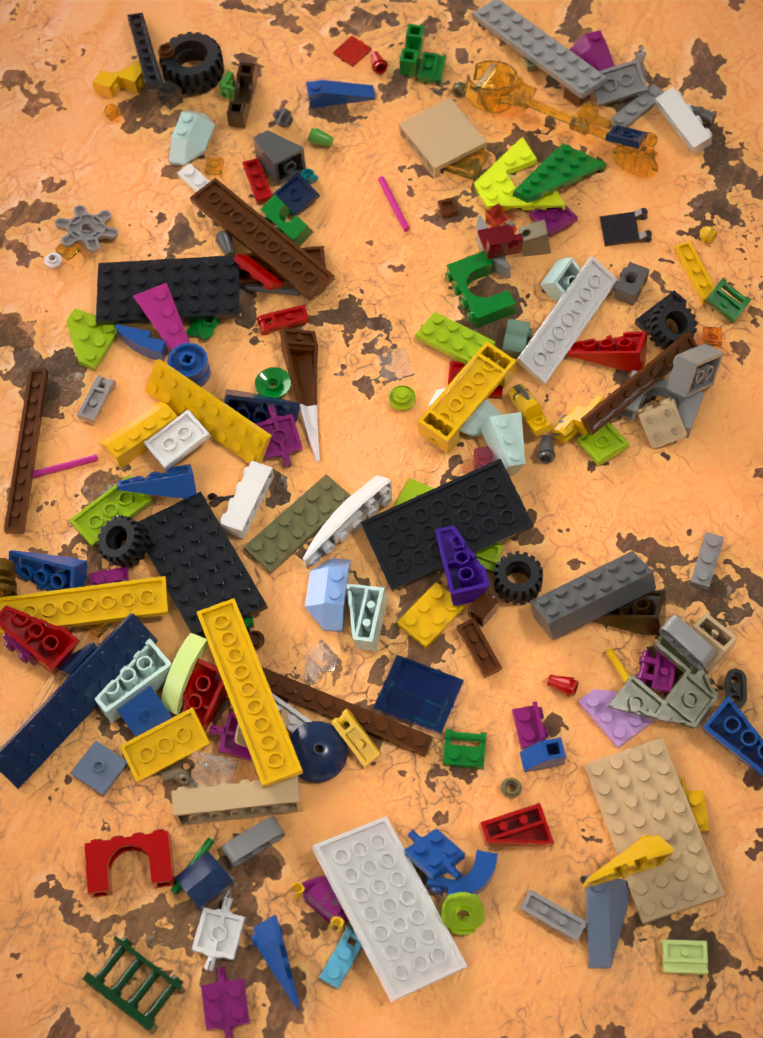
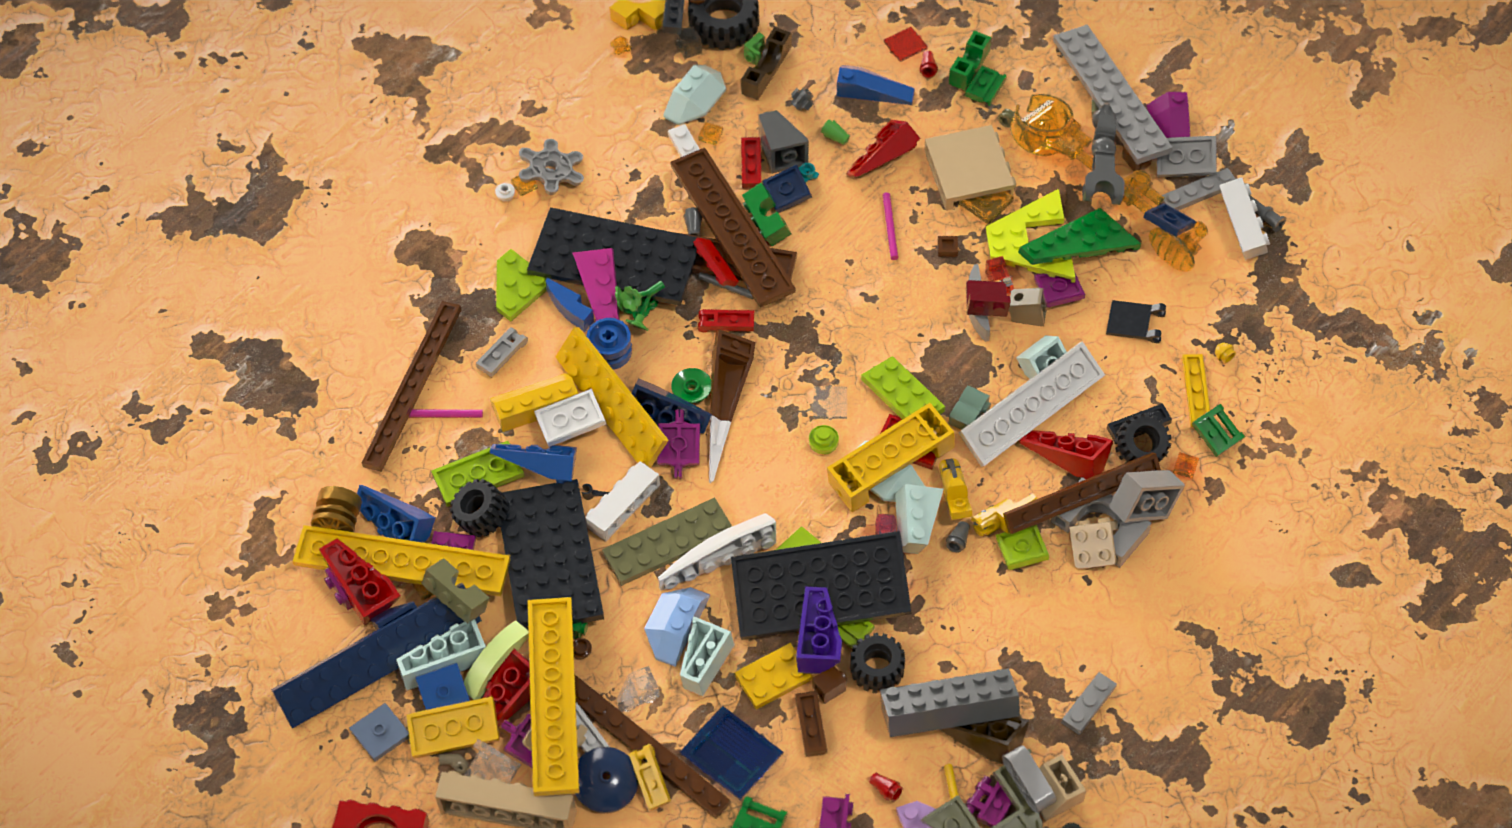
camera: 15 degrees right, 5 degrees down
green arch [445,251,516,329] -> none
dark grey brick [613,262,650,306] -> none
none -> olive arch [422,558,490,624]
none -> bright green plant [615,281,665,331]
none -> red wedge [846,119,921,178]
none -> dark grey piece [1082,103,1125,205]

